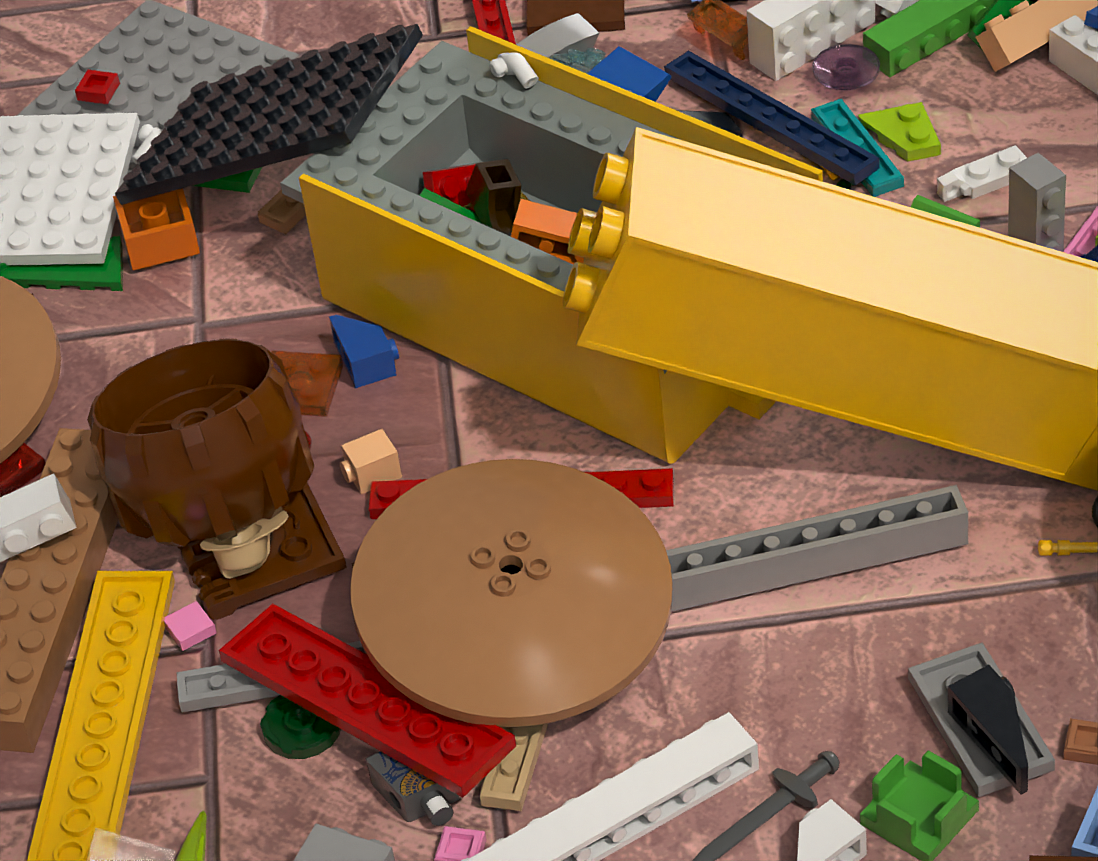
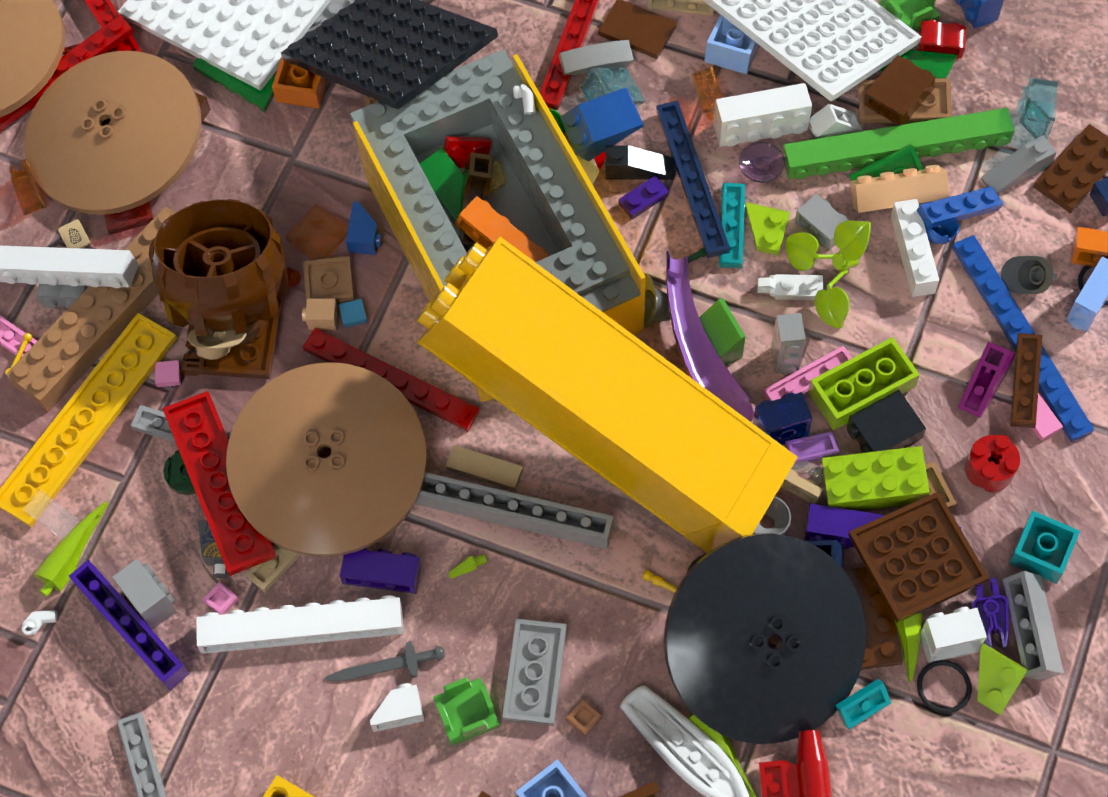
camera: 25 degrees right, 20 degrees up
white arm [132,124,162,164] -> none
black slope [948,665,1028,795] -> none
none -> medium nougat plate [303,256,354,303]
none -> dark azure tile [339,299,367,328]
none -> dark purple brick [340,548,422,594]
none -> tan tile [446,445,523,491]
none -> lime bar [448,554,487,579]
none -> lime plant [785,220,871,329]
none -> light grey brick [795,194,848,251]

